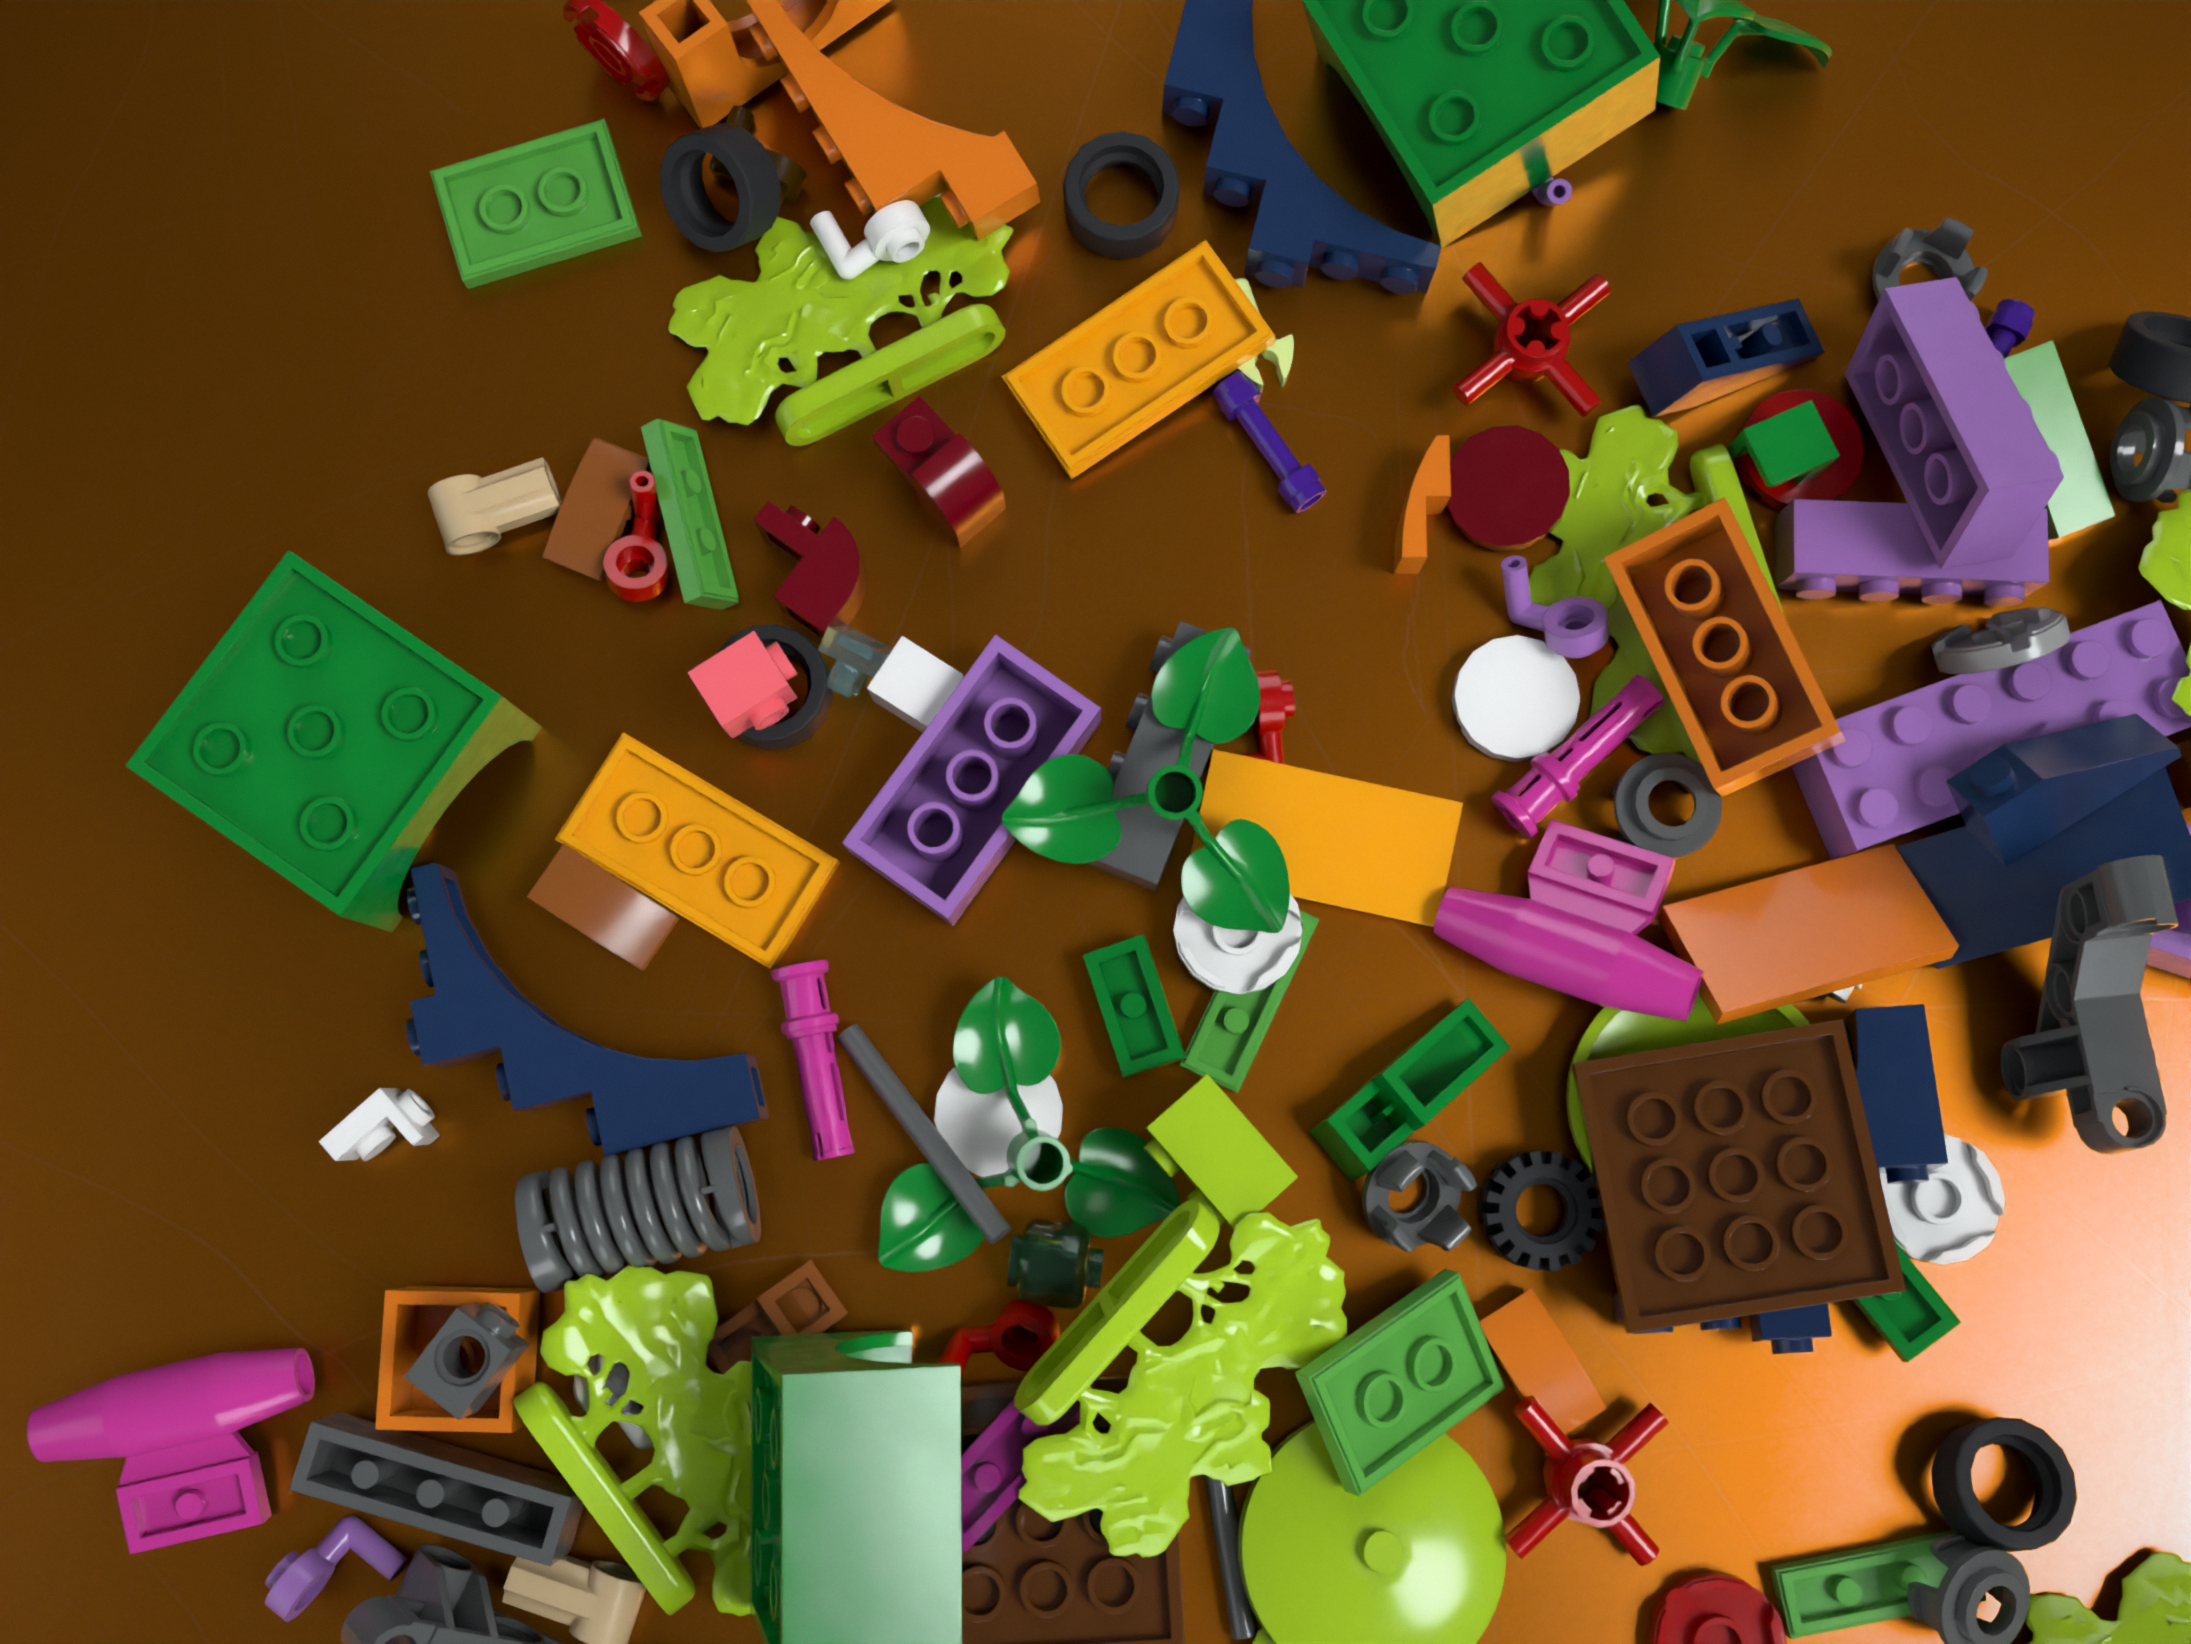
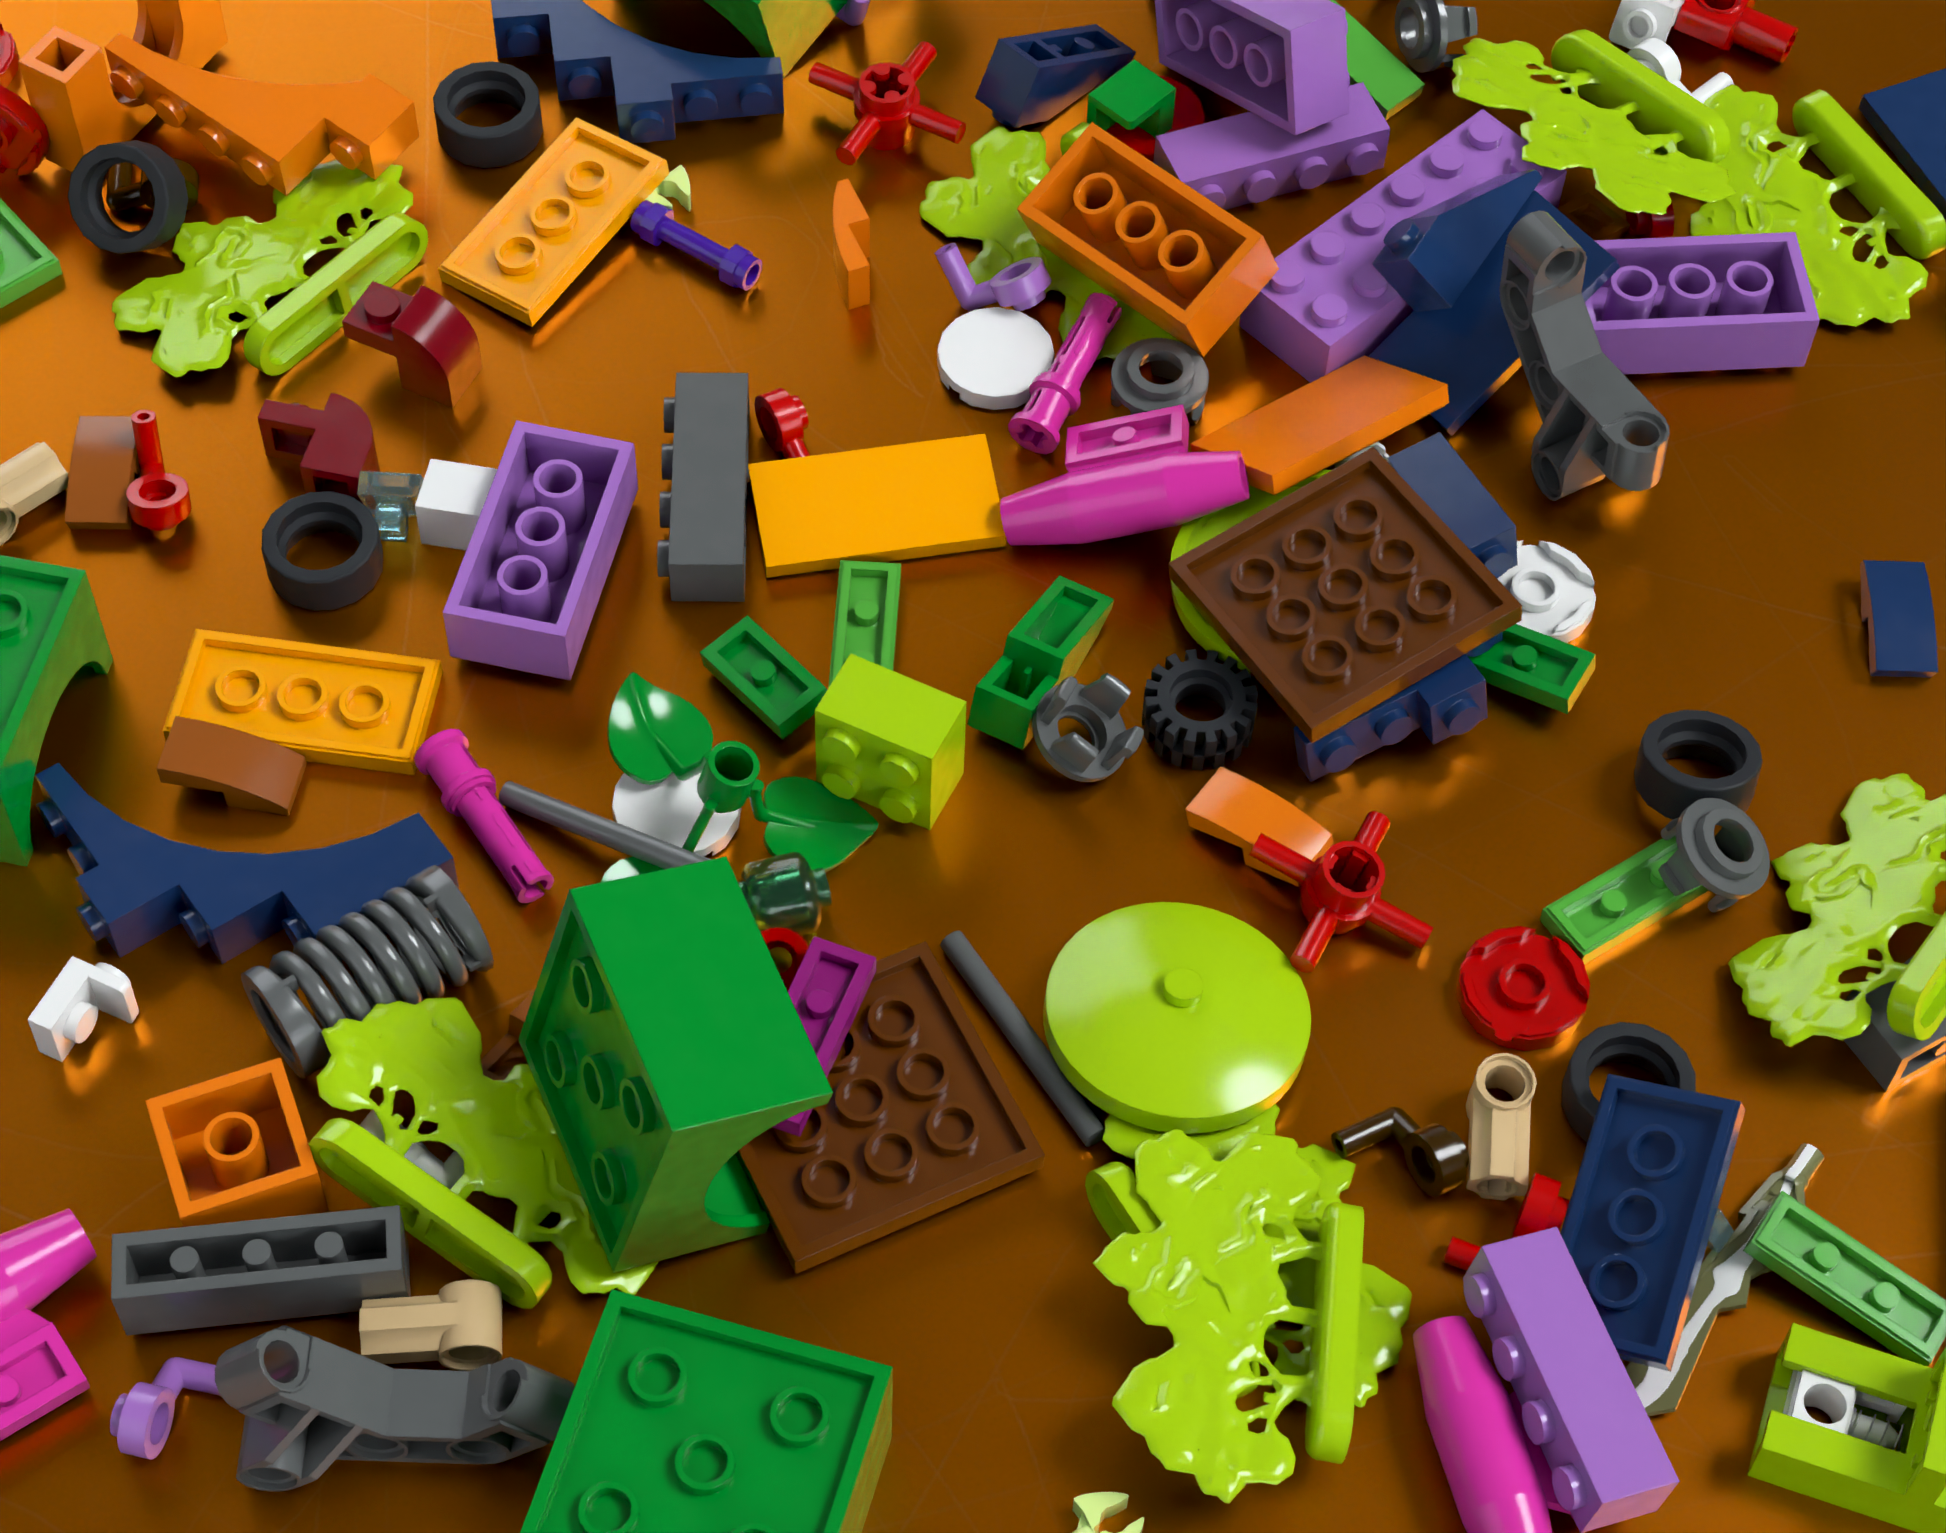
camera: 25 degrees left, 25 degrees down
dark grey brick [404,1302,529,1420] -> none
bright green tile [641,418,739,610] -> none
coral brick [687,631,797,739] -> none
white plate [810,200,930,280] -> none
green plant [1002,627,1290,933] -> none
lime plant [1014,1199,1347,1558] -> none
white tile [1173,893,1302,995] -> none
bright green tile [1295,1269,1506,1497] -> none
dark red tile [1446,425,1570,551] -> none
light grey tile [1931,607,2071,674] -> none

